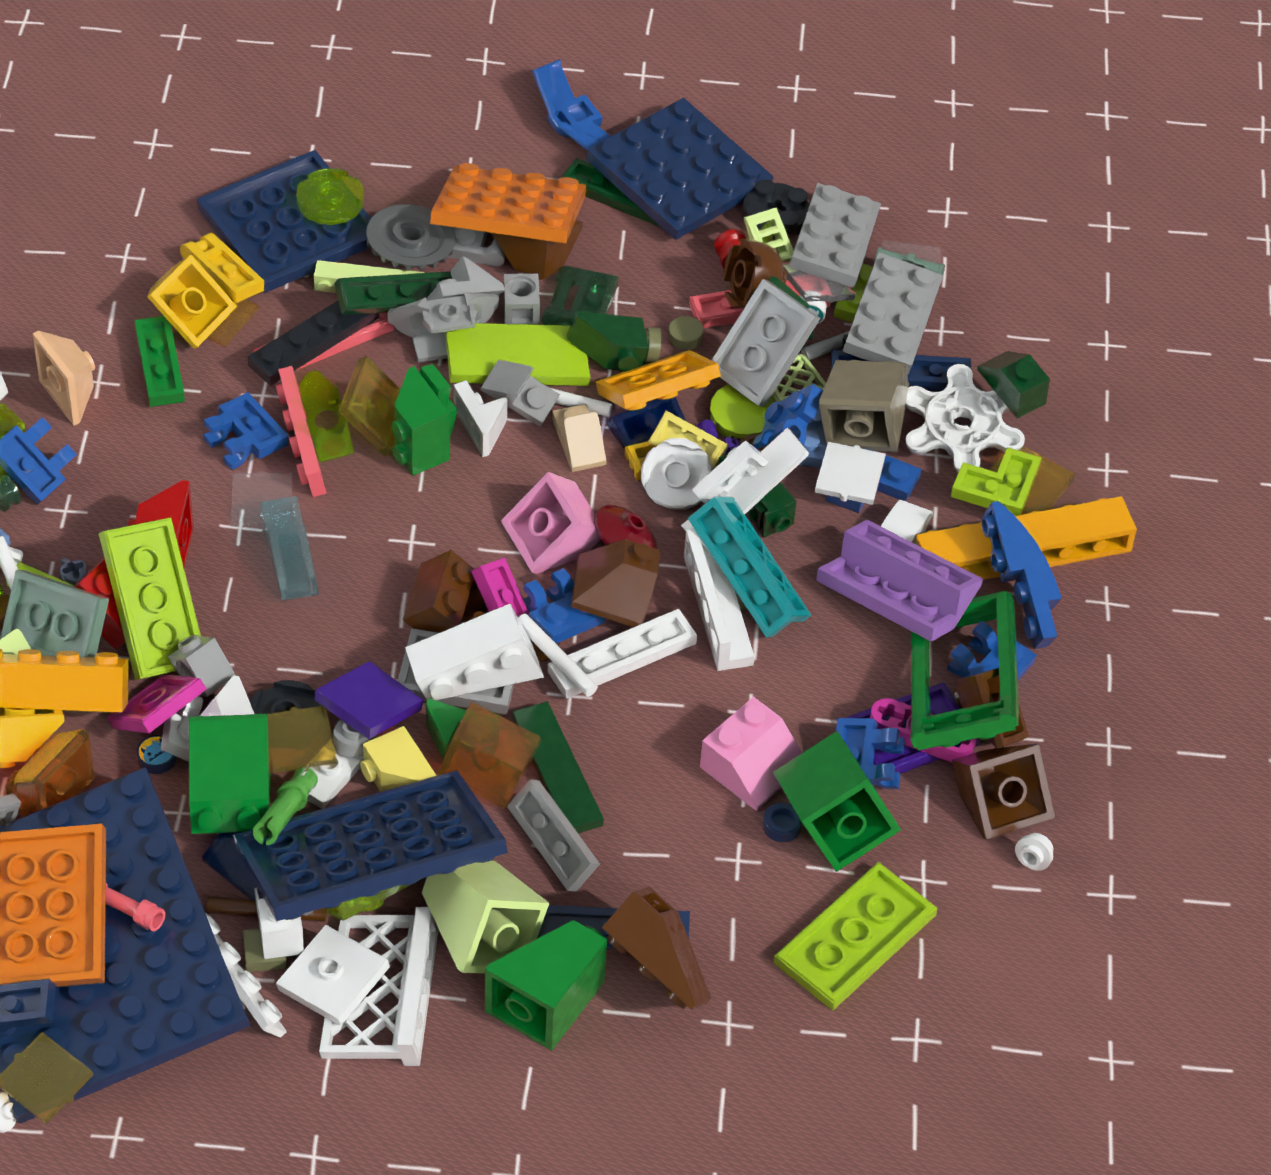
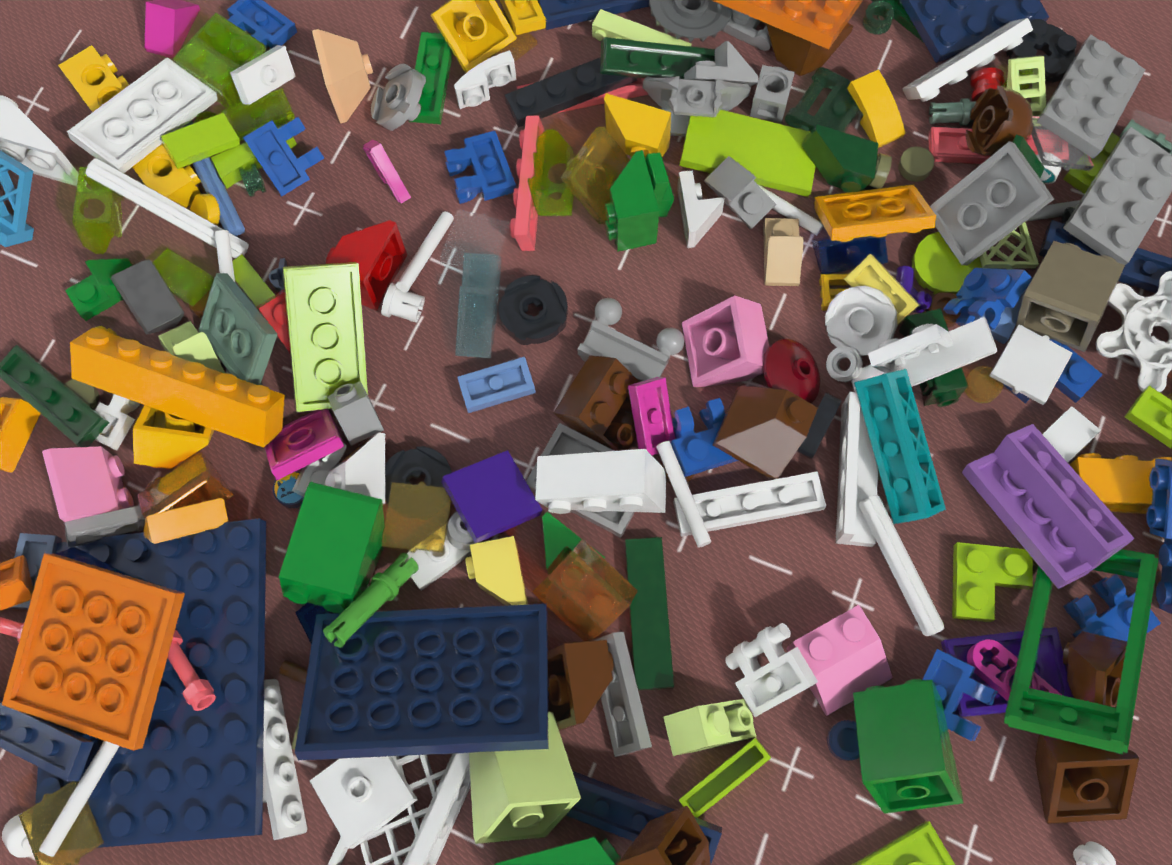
camera: 25 degrees right, 20 degrees up
none -> white bar [39,741,119,857]
none -> light orange slope [143,498,228,544]
none -> tile [363,140,411,204]
none -> light grey plate [371,64,426,131]
none -> white bush [381,282,425,322]
none -> white bar [396,211,454,292]
none -> white slope [454,50,517,109]
none -> medium blue plate [457,357,536,413]
none -> black plate [498,275,568,345]
none -> reddish brown slope [548,640,614,731]
none -> light grey gear [577,298,684,382]
none -> yellow slope [604,93,671,159]
none -> yellowish green slope [663,699,757,756]
none -> lime piece [679,737,771,818]
none -> white plate [725,623,818,717]
none -> black beam [797,392,842,459]
none -> white plate [826,346,863,382]
none -> yellow slope [847,69,905,148]
none -> white axle [859,495,944,636]
none -> clear green bush [863,1,895,35]
none -> white plate [902,18,1033,102]
none -> sand green pin [929,98,976,126]
none -> lime plate [952,542,1033,622]
none -> clear yellow tile [965,366,1003,403]

